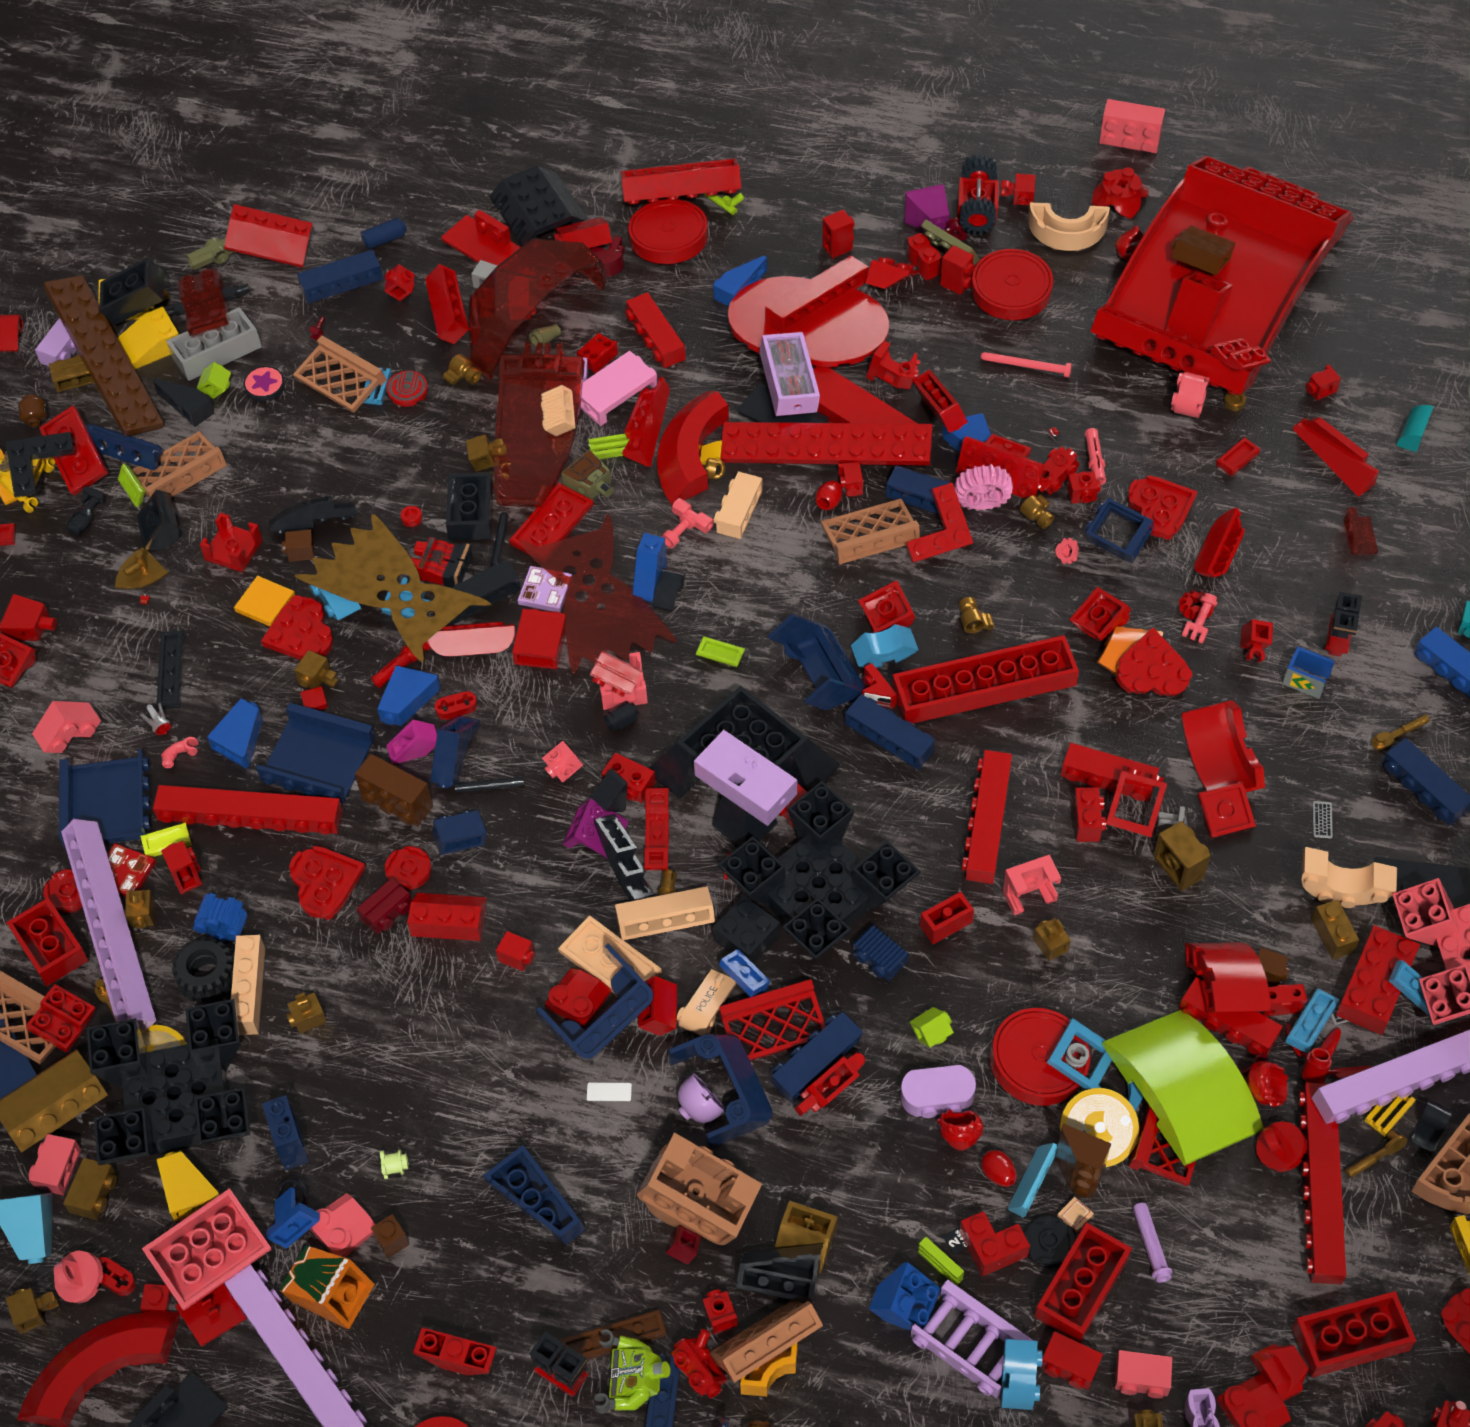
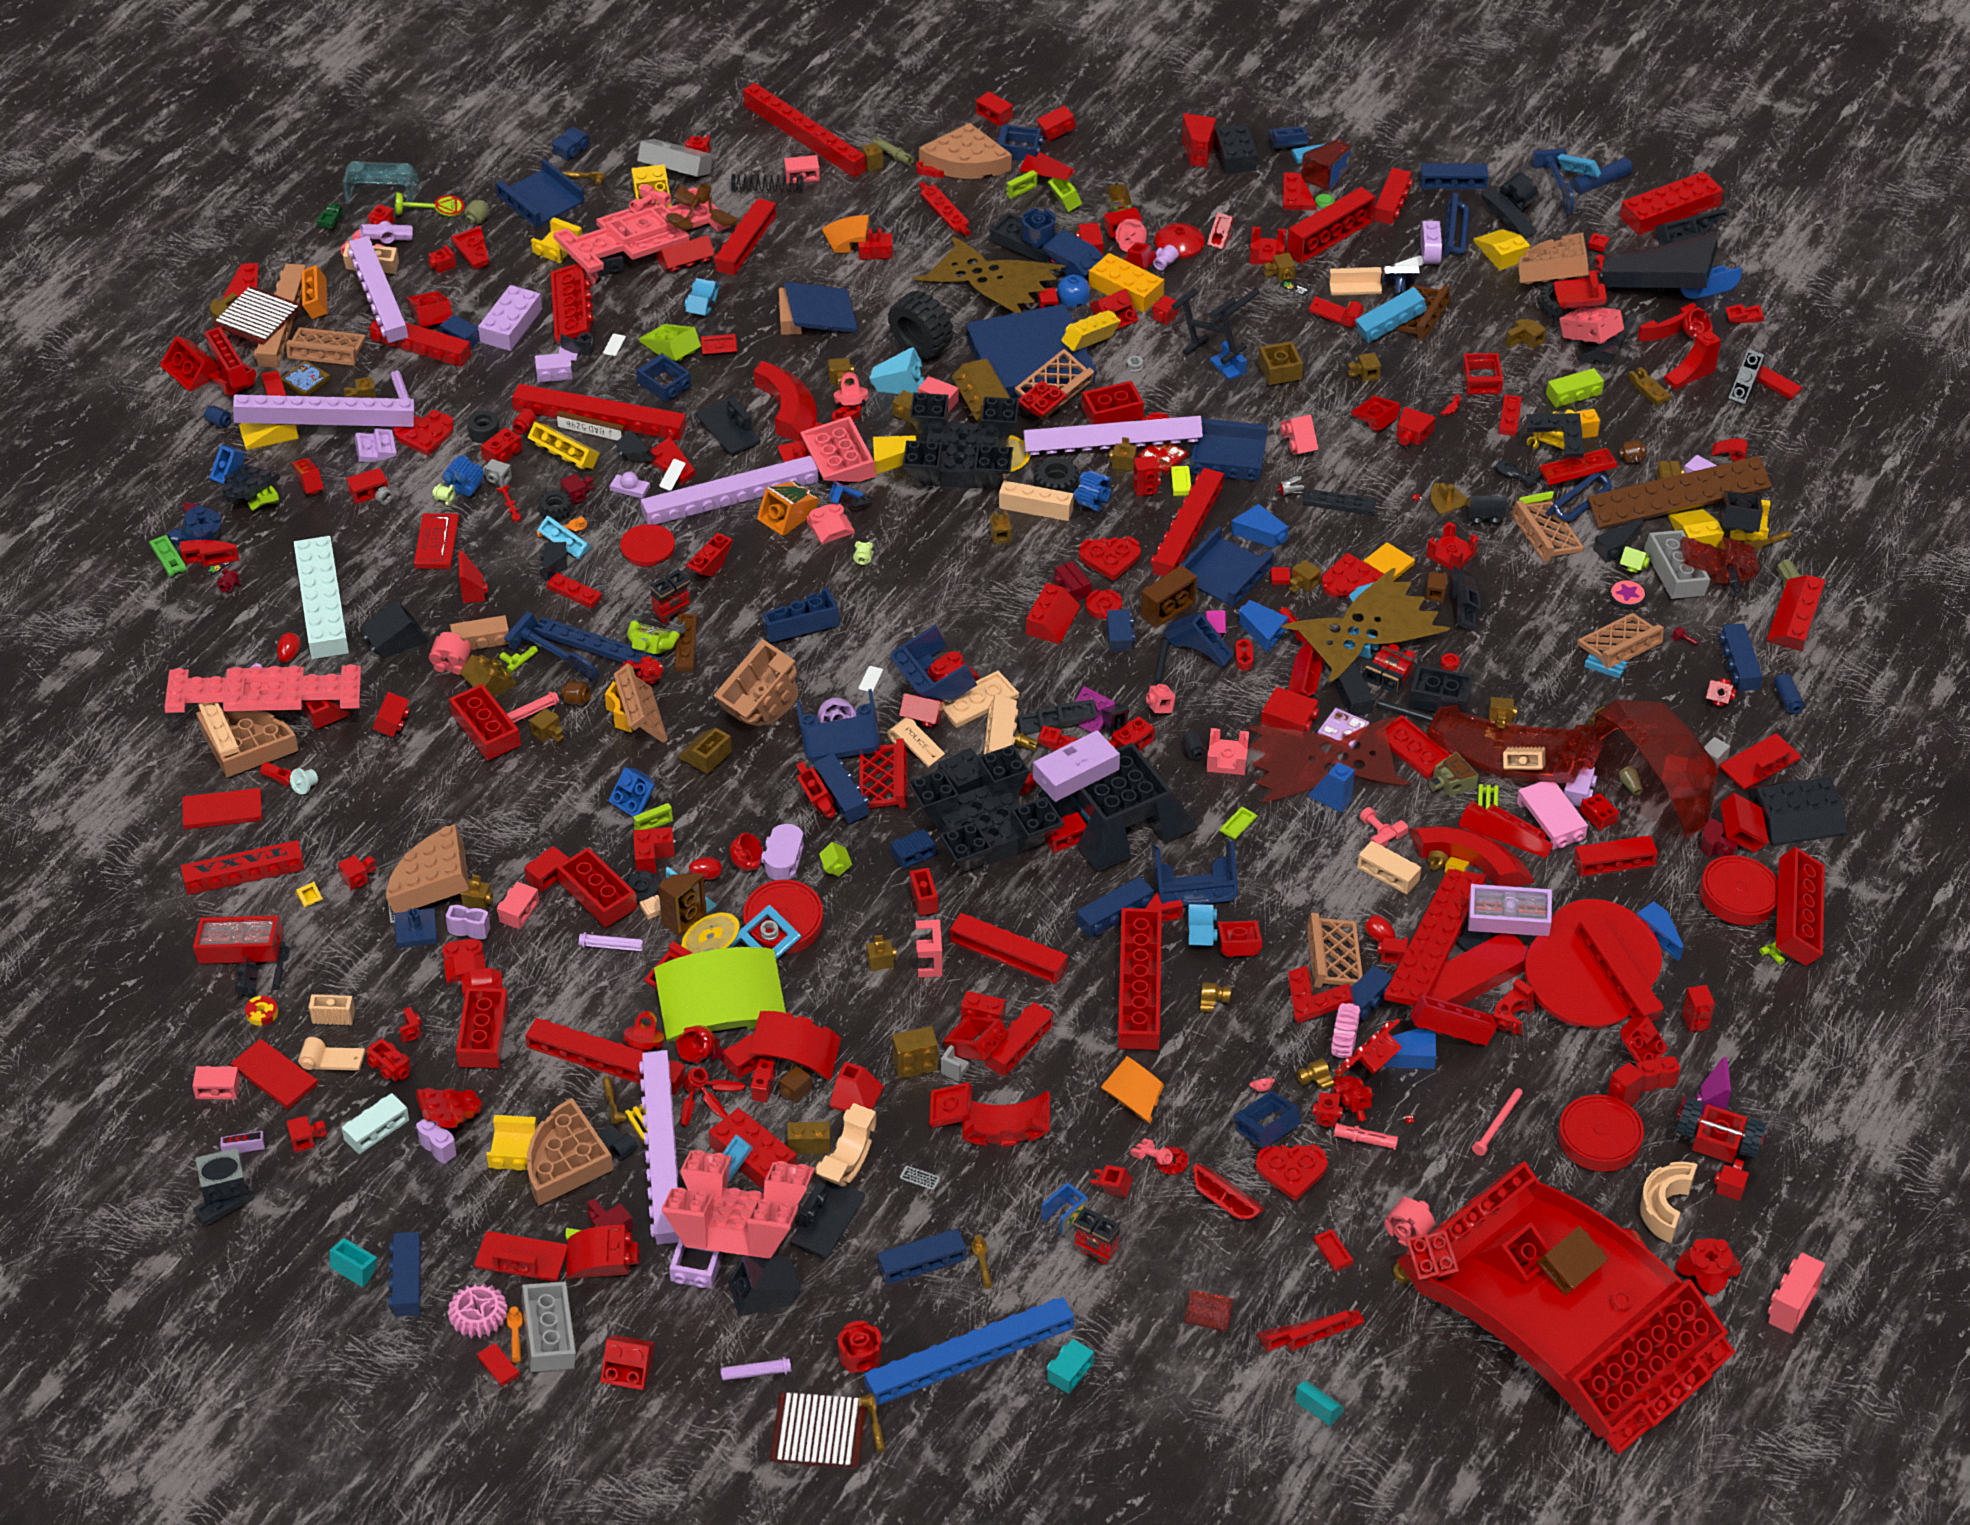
camera: 105 degrees right, 10 degrees down
coral piece [161,737,199,768] -> none
dark blue window [262,1095,309,1171] -> none
reddish brown brick [371,1214,409,1259] -> none
tile [387,371,428,407] -> none
red brick [425,264,469,344] -> none
red brick [496,931,535,971] -> none
brick [589,650,642,697] -> none
black panel [652,568,685,611] -> none
red brick [703,1289,738,1335] -> none
blue panel [719,949,770,997] -> none
black wedge [736,1244,824,1303] -> none
lavender fence [911,1280,1034,1399] -> none
olive plate [921,219,980,267] -> none
dark azure brick [1001,1339,1042,1410] -> none
red slope [1069,587,1131,641] -> none
red plate [1116,628,1192,697] -> none
dark azure tile [1286,988,1340,1054] -> none
red brick [1305,364,1341,401] -> none
none -> red slope [830,1062,884,1112]

